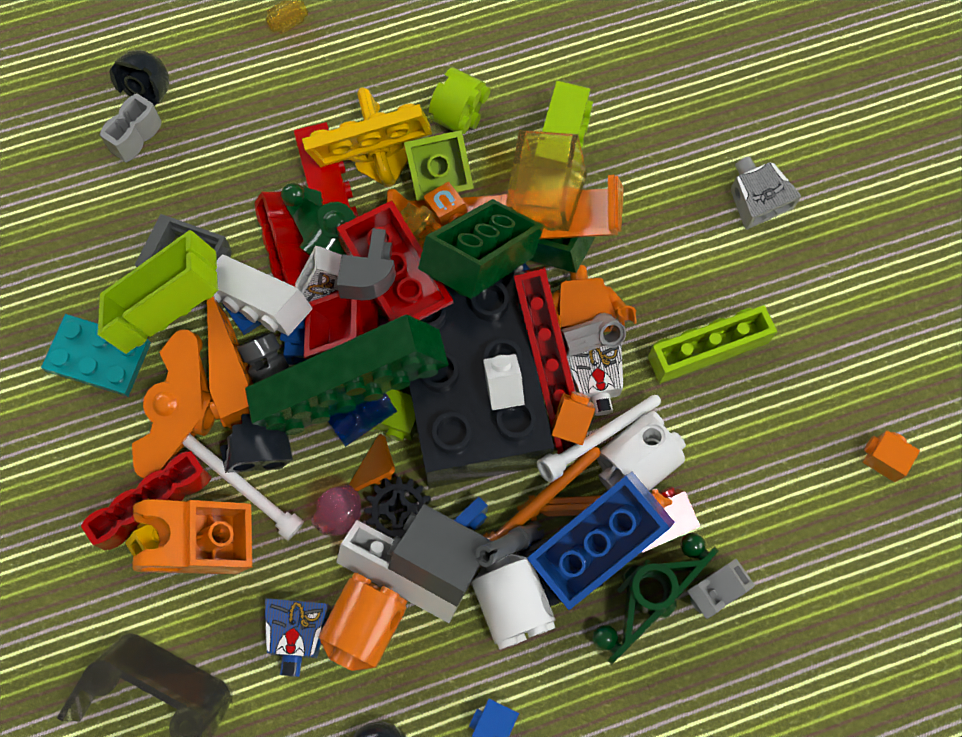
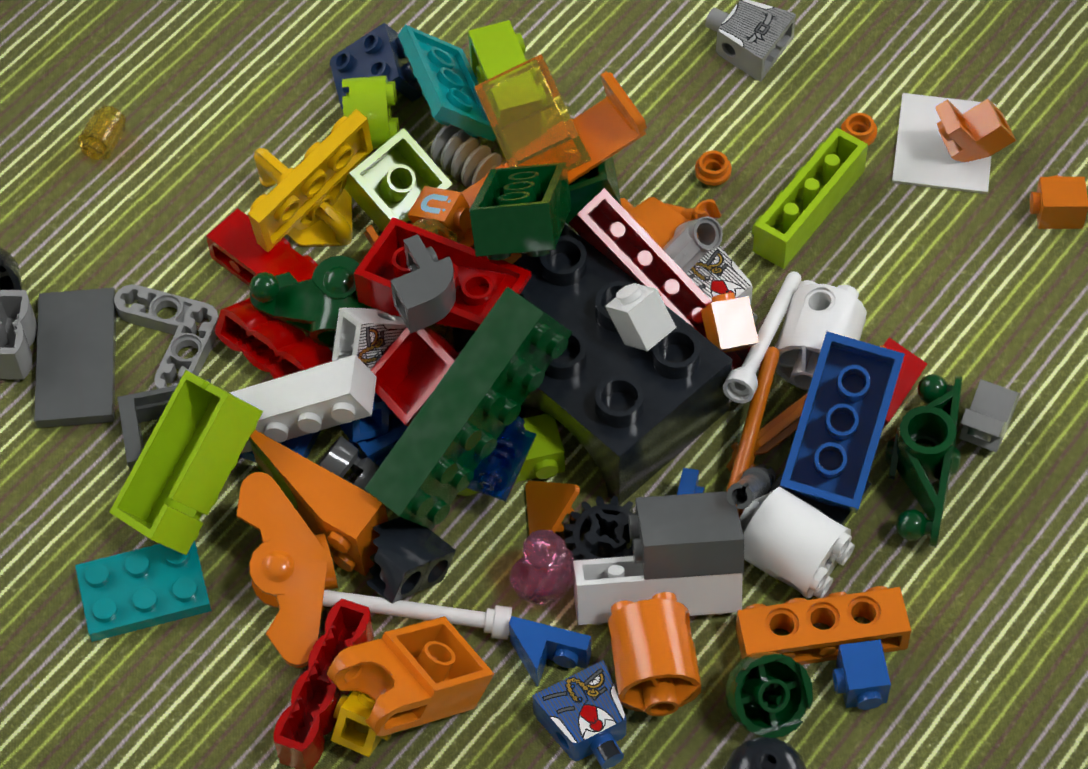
camera: 30 degrees left, 15 degrees down
none -> dark grey tile [34,288,116,428]
none -> light grey beam [114,284,218,389]
none -> dark blue bracket [330,23,423,109]
none -> teal plate [398,24,501,142]
none -> light grey piece [430,124,508,188]
none -> blue slope [509,616,591,686]
none -> orange plate [695,150,732,186]
none -> dark green cylinder [725,651,813,738]
none -> orange brick [735,586,911,665]
none -> orange plate [841,113,877,146]
none -> white piece [892,93,996,194]
none -> orange brick [935,98,1016,162]

